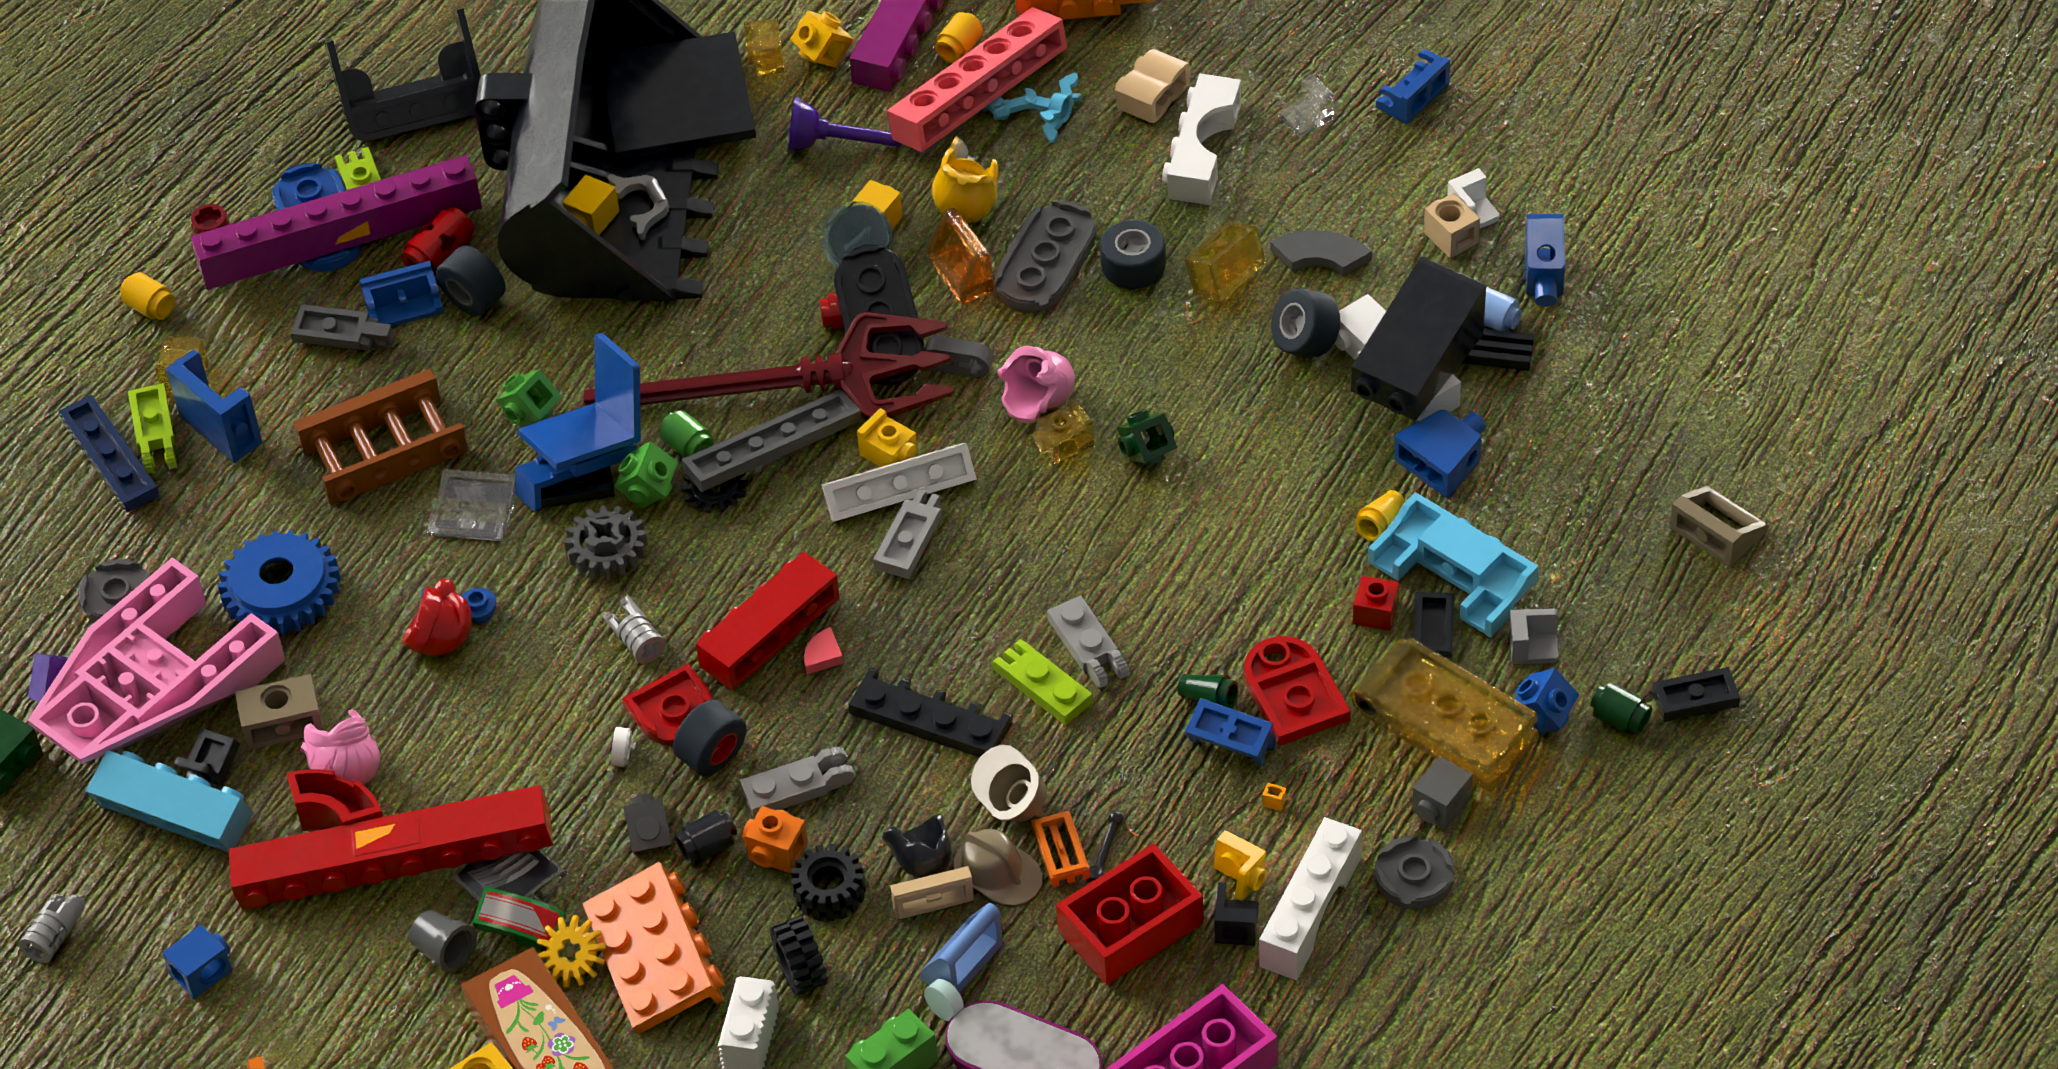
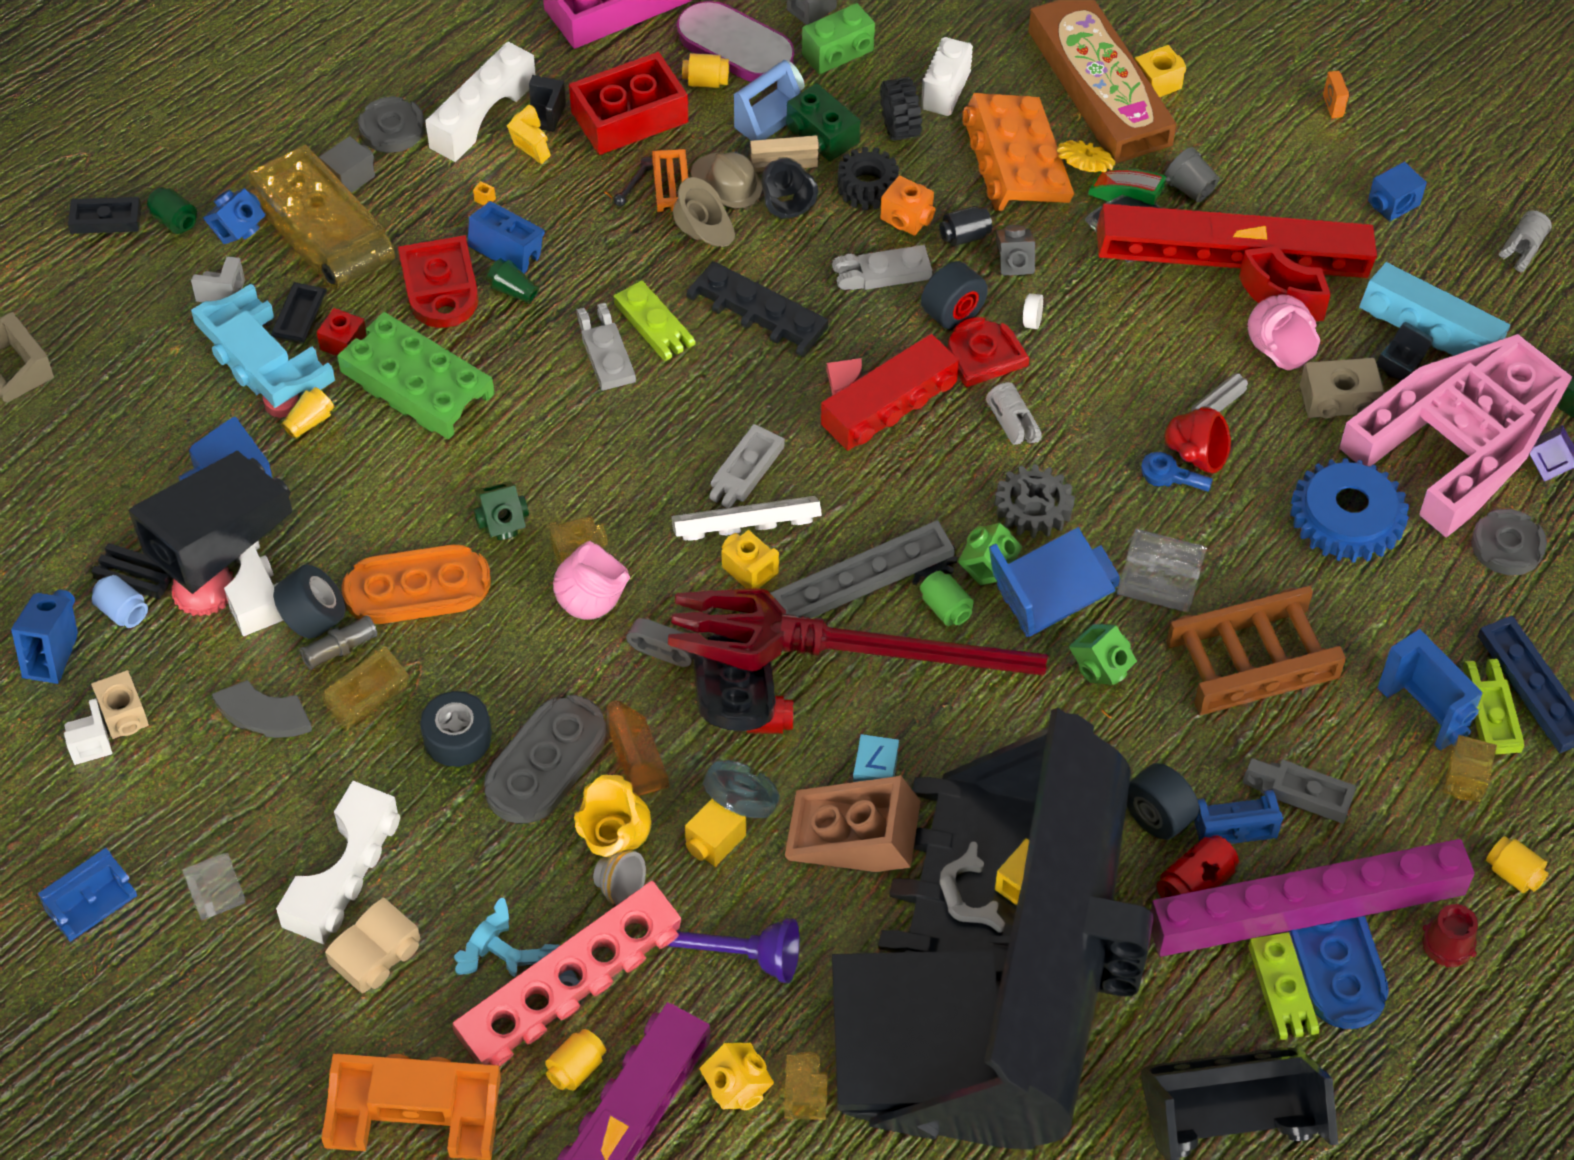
camera: 175 degrees left, 5 degrees up
none -> dark grey pin [300,615,378,670]
none -> bright green piece [337,312,494,440]
none -> orange tile [342,545,491,624]
none -> yellow brick [682,53,729,88]
none -> nougat slope [785,776,921,872]
none -> dark green brick [786,83,861,162]
none -> medium azure brick [853,734,899,782]
none -> light grey axle [1191,373,1248,412]

